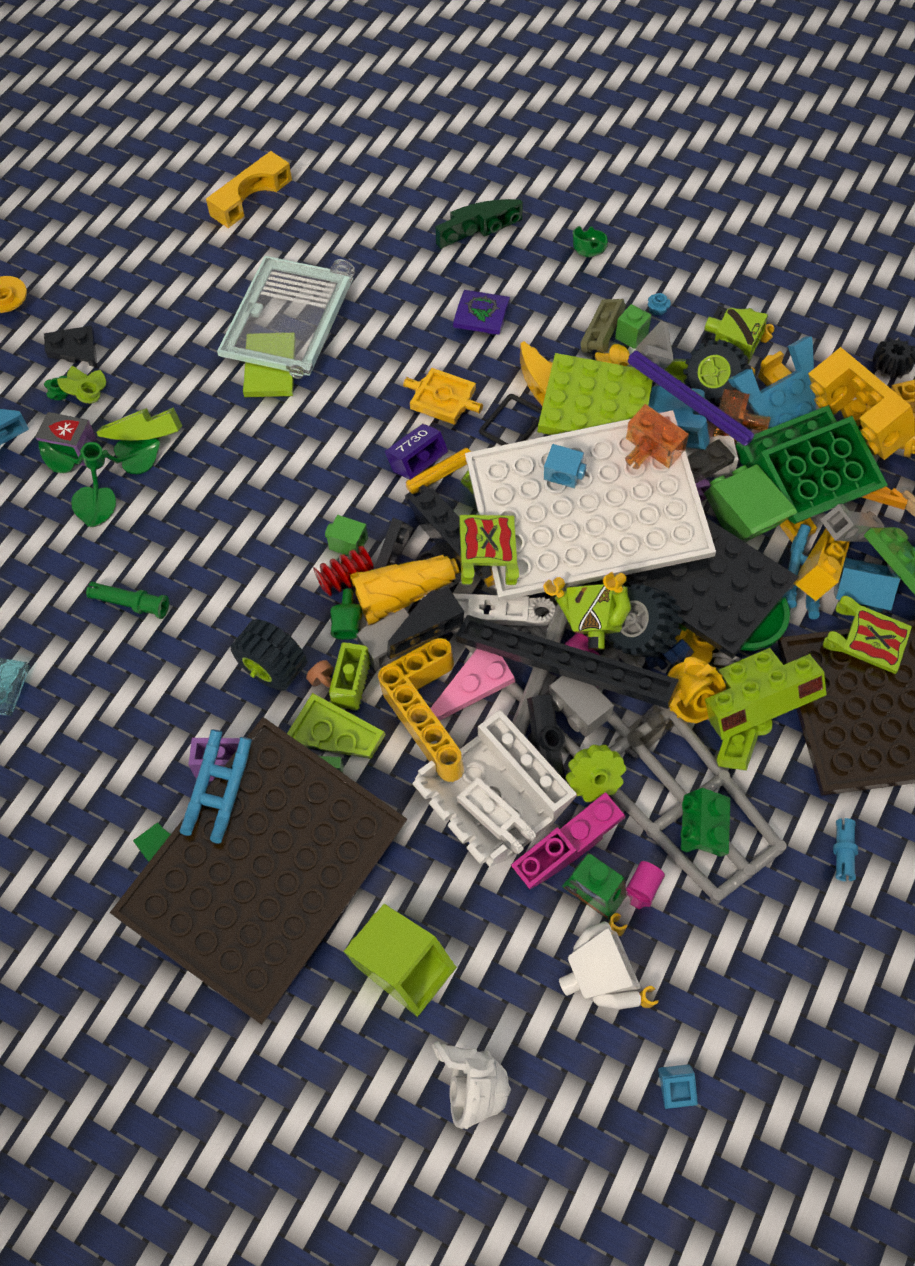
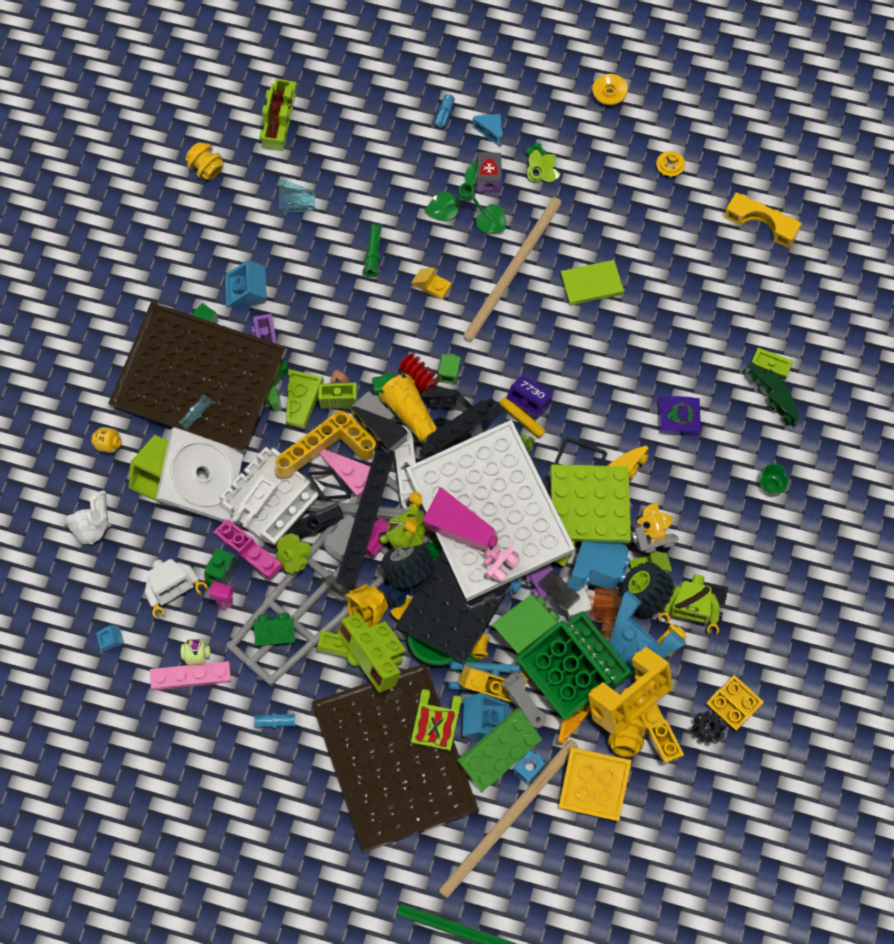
camera: 80 degrees right, 5 degrees up
black wing [44,325,97,367] -> none
lime slope [97,407,182,441] -> none
dark azure piece [179,729,252,843] -> none
clear door [217,256,355,379] -> none
black wheel [230,619,307,691] -> none
yellow plate [403,368,483,425] -> none
flag [459,515,519,585] -> none
dark azure brick [544,444,587,489] -> none
olive plate [581,299,626,353] -> none
bright green brick [615,304,651,349] -> none
clear orange brick [625,404,689,470] -> none
dark purple axle [628,350,755,446] -> none
dark azure plate [647,293,671,315] -> none
none -> yellow head [92,427,122,453]
none -> bright pink plate [150,661,231,690]
none -> white piece [156,428,244,522]
none -> clear light blue pin [179,394,213,430]
none -> yellowish green head [181,639,210,665]
none -> dark azure slope [225,260,267,308]
none -> black piece [306,470,352,500]
none -> yellow slope [411,268,452,300]
none -> dark pink slope [423,488,498,552]
none -> tan axle [464,197,561,342]
none -> bright pink hips [484,546,520,583]
none -> yellow gear [656,151,685,178]
none -> yellow slope [706,675,764,731]
none -> lime plate [752,348,793,380]

